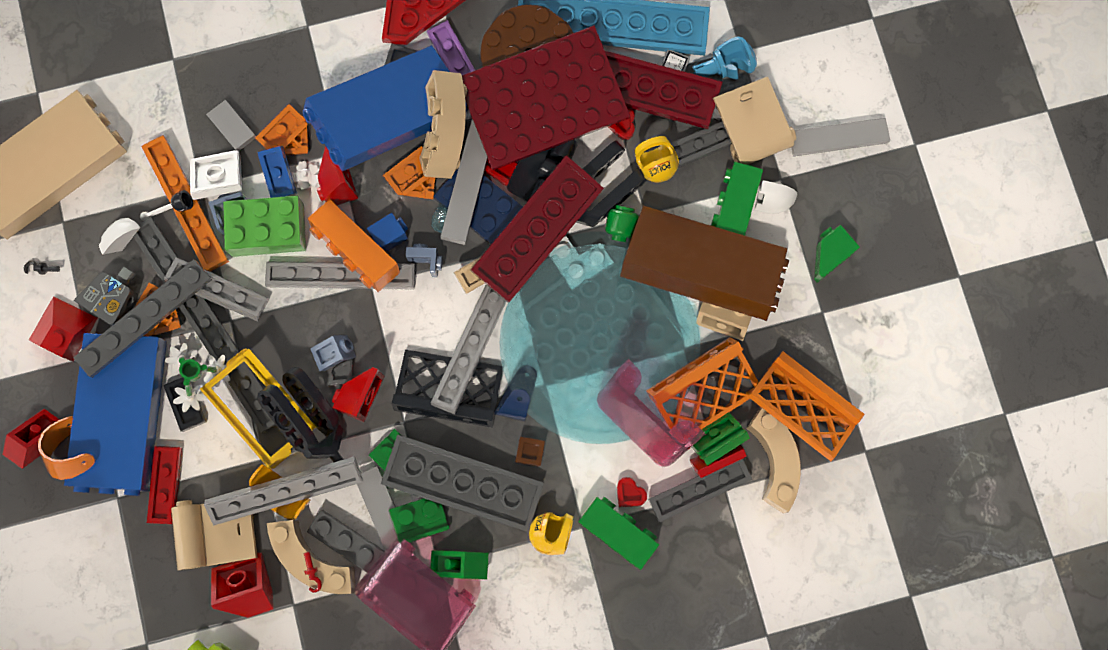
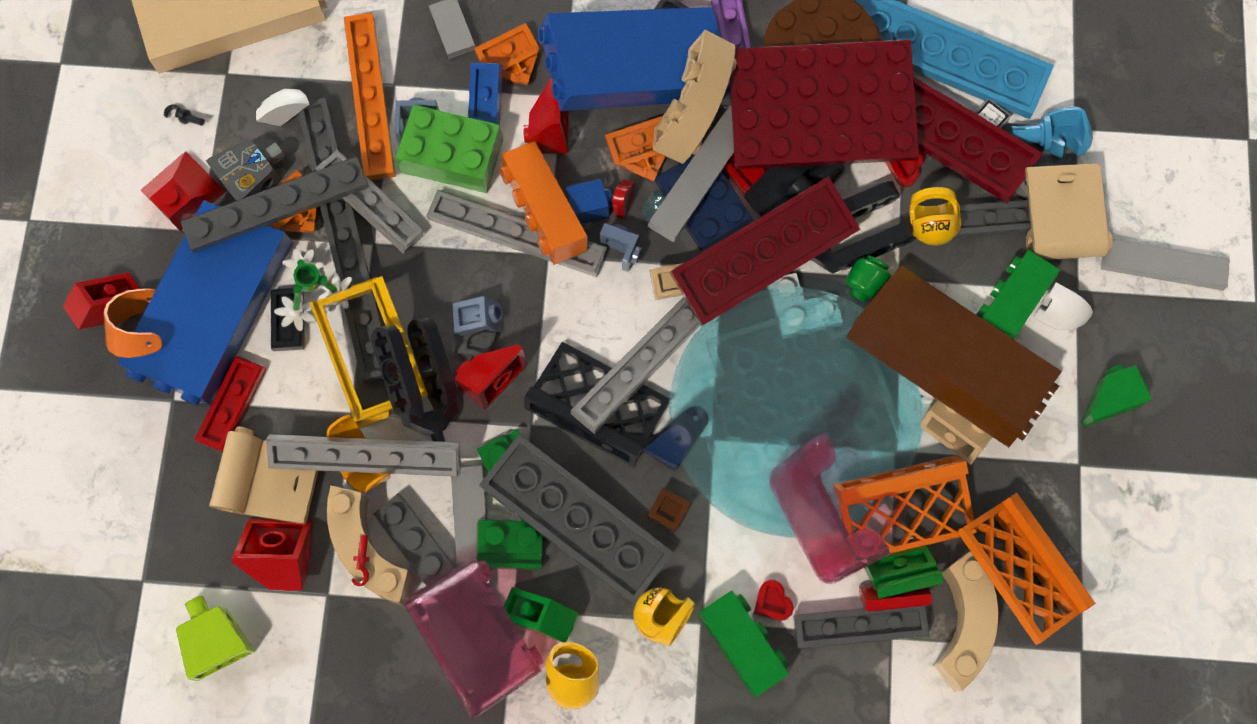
camera: 20 degrees right, 5 degrees down
black hinge [140,190,193,221] -> none
white tile [190,150,242,200] -> none
white plant [291,161,320,191] -> none
none -> yellow helmet [545,642,600,709]
none -> red tile [612,179,635,219]

